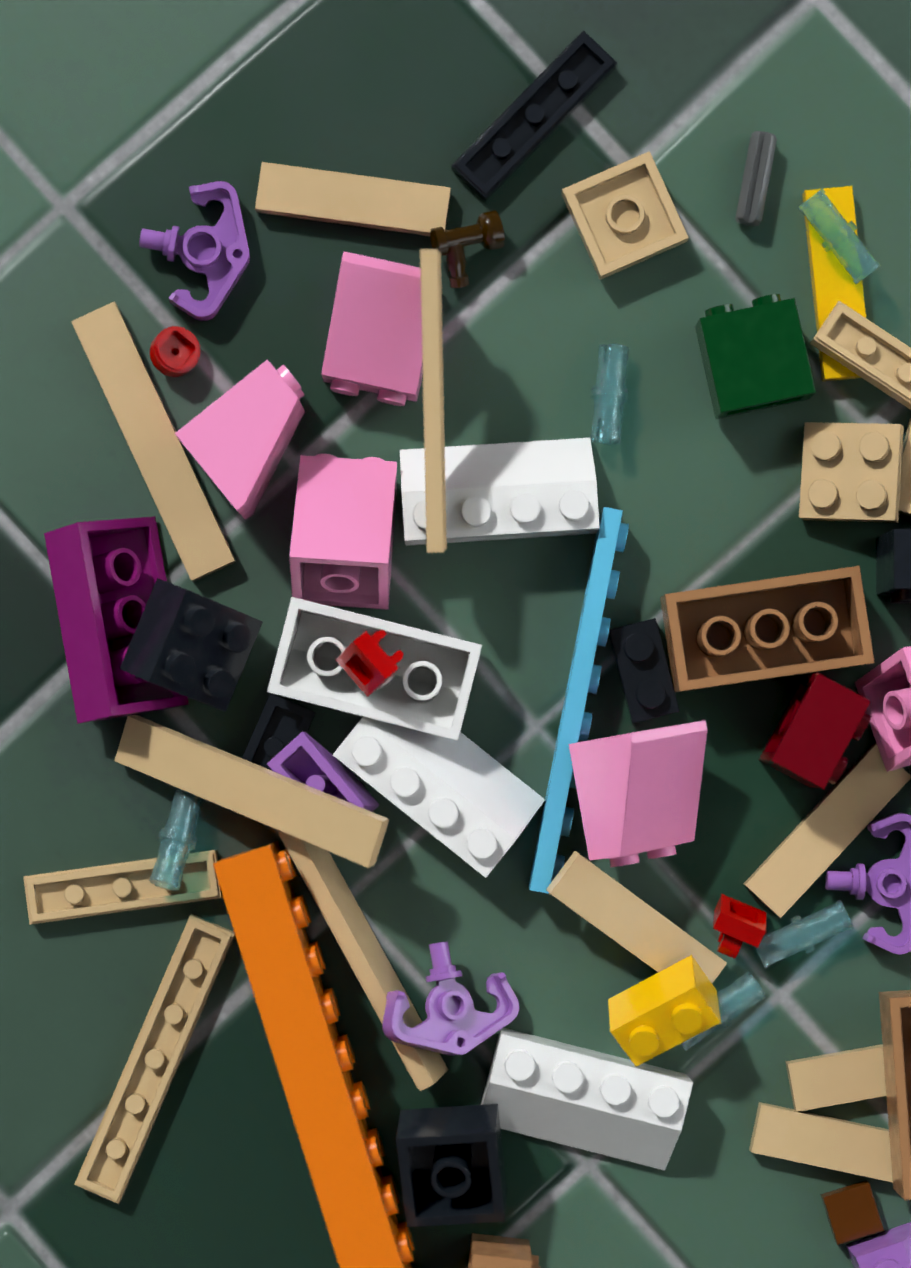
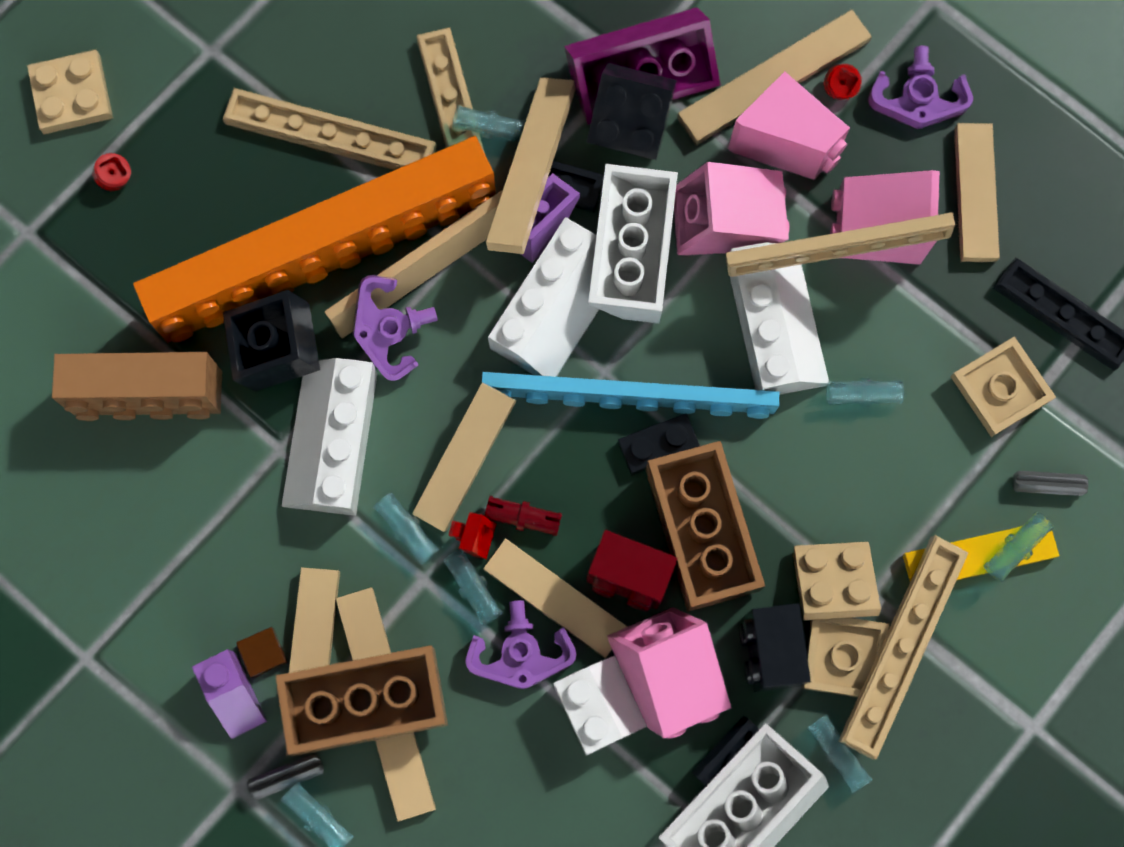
camera: 80 degrees right, 10 degrees down
red tile [336,630,404,697] -> none
dark brown piece [430,210,505,288] -> none
bright pink slope [569,720,707,867] -> none
yellow brick [608,955,721,1067] -> none
dark green brick [695,294,816,419] -> none
none -> dark red pin [484,495,562,536]

